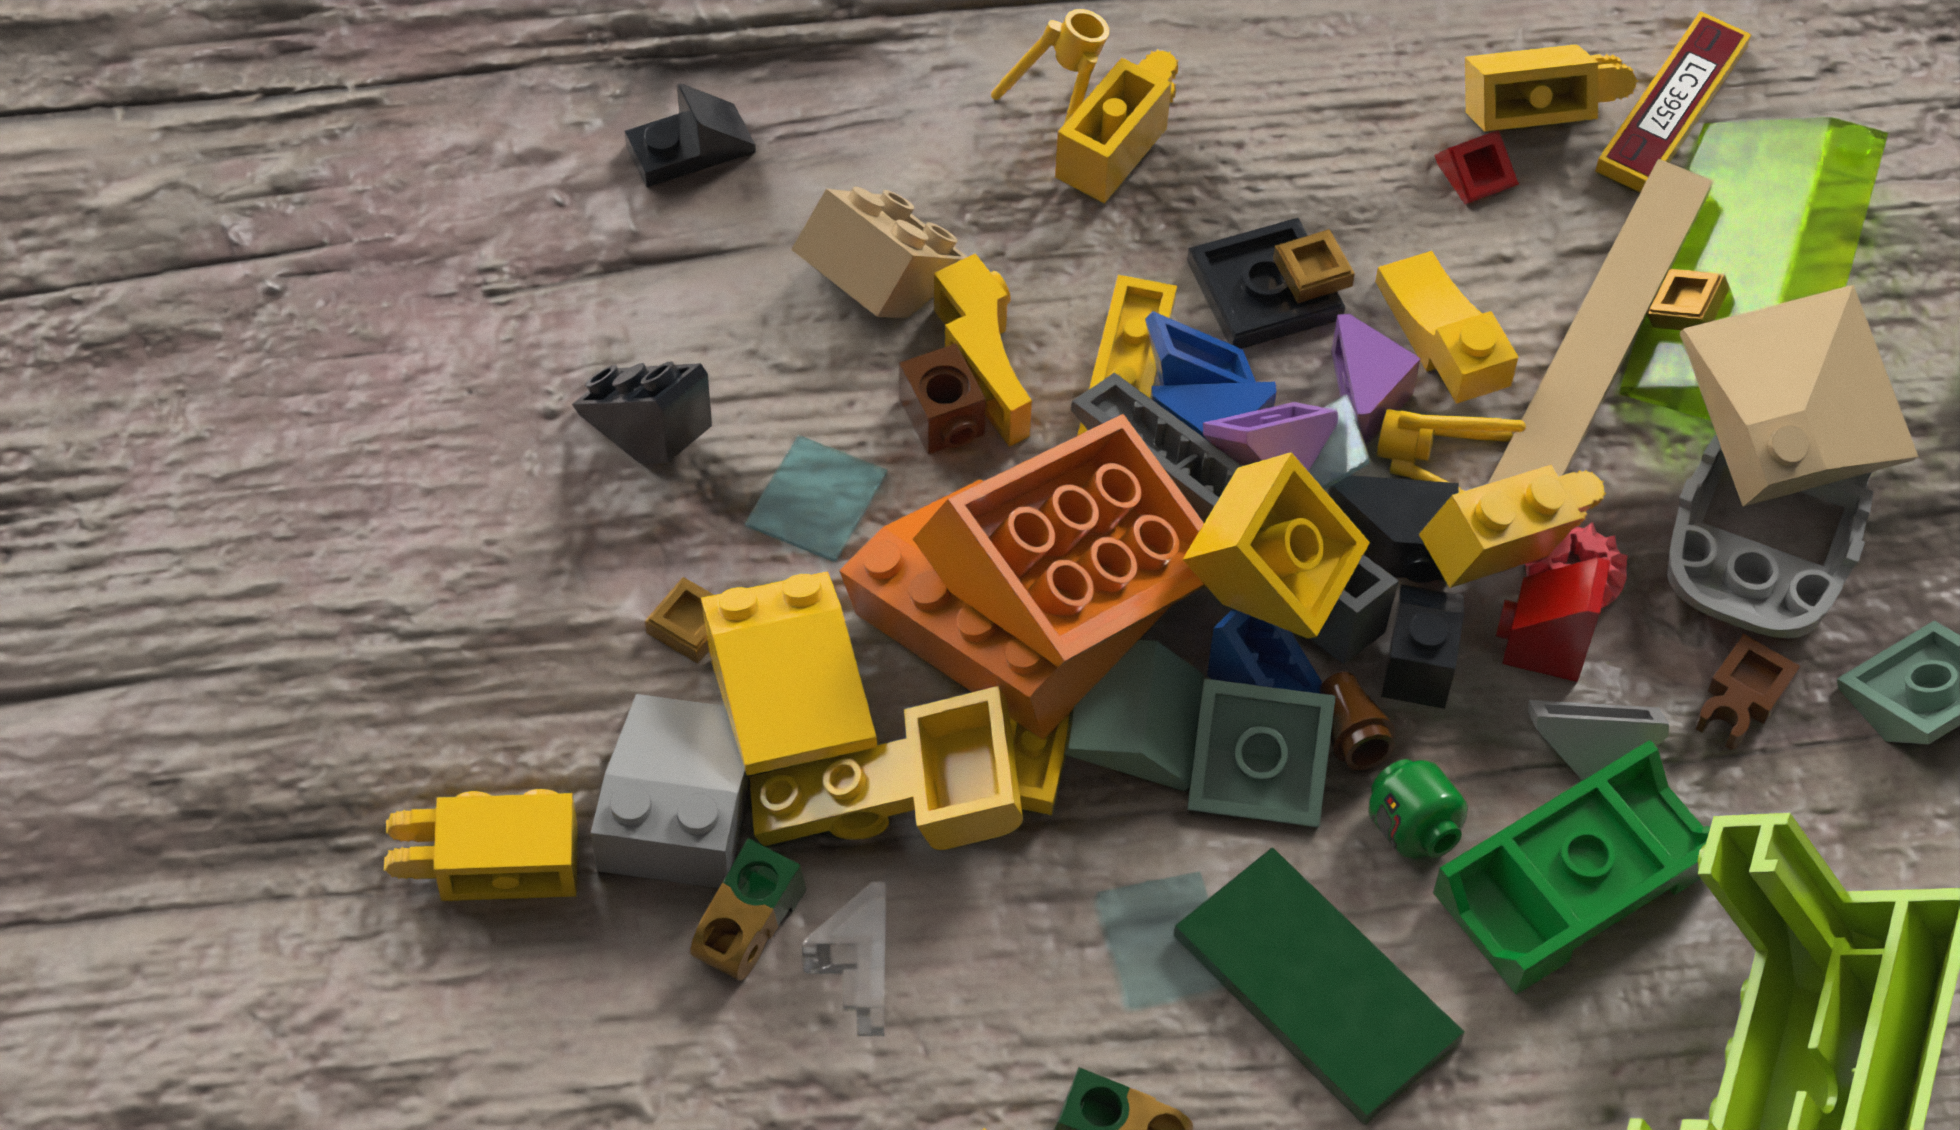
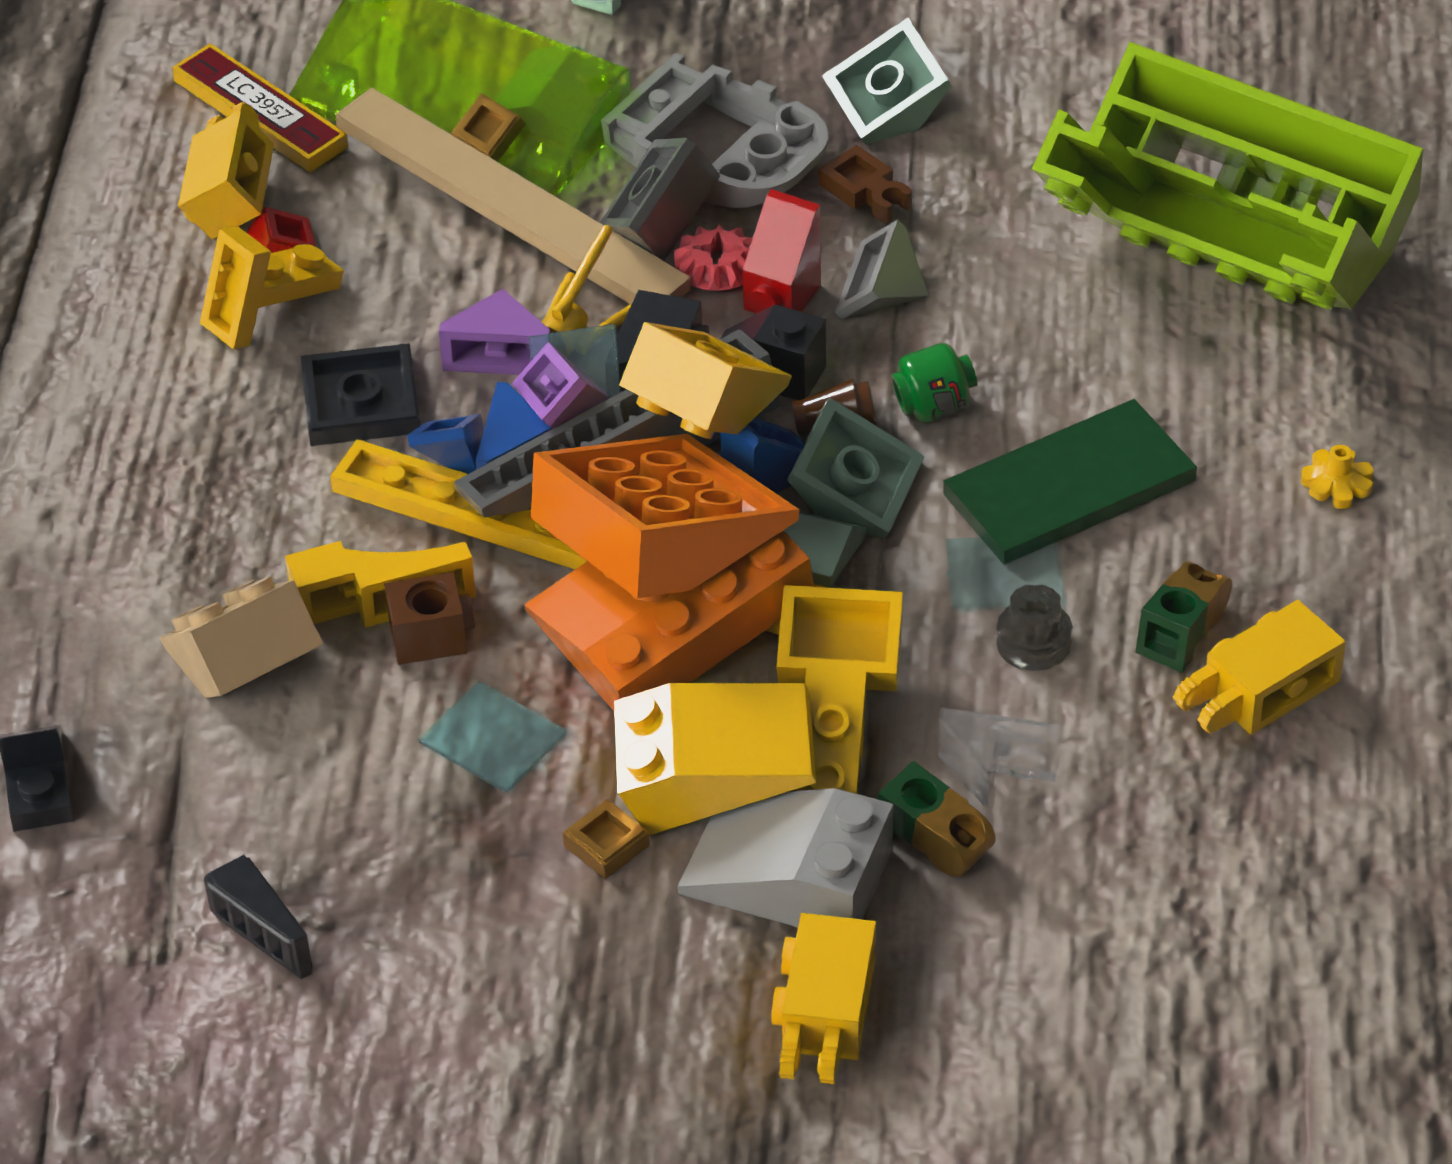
camera: 75 degrees left, 10 degrees down
black slope [572,361,712,463] -> none
yellow plant [991,9,1109,124] -> none
yellow hinge [1055,49,1178,204] -> none
pearl gold tile [1273,229,1355,303] -> none
yellow slope [1375,251,1519,404] -> none
yellow hinge [1419,465,1606,588] -> none
green piece [1433,740,1711,995] -> none
tan slope [1680,285,1918,507] -> none
none -> yellow bracket [200,225,344,349]
none -> black slope [204,854,313,979]
none -> dark grey slope [600,138,721,261]
none -> clear smoke piece [996,585,1073,671]

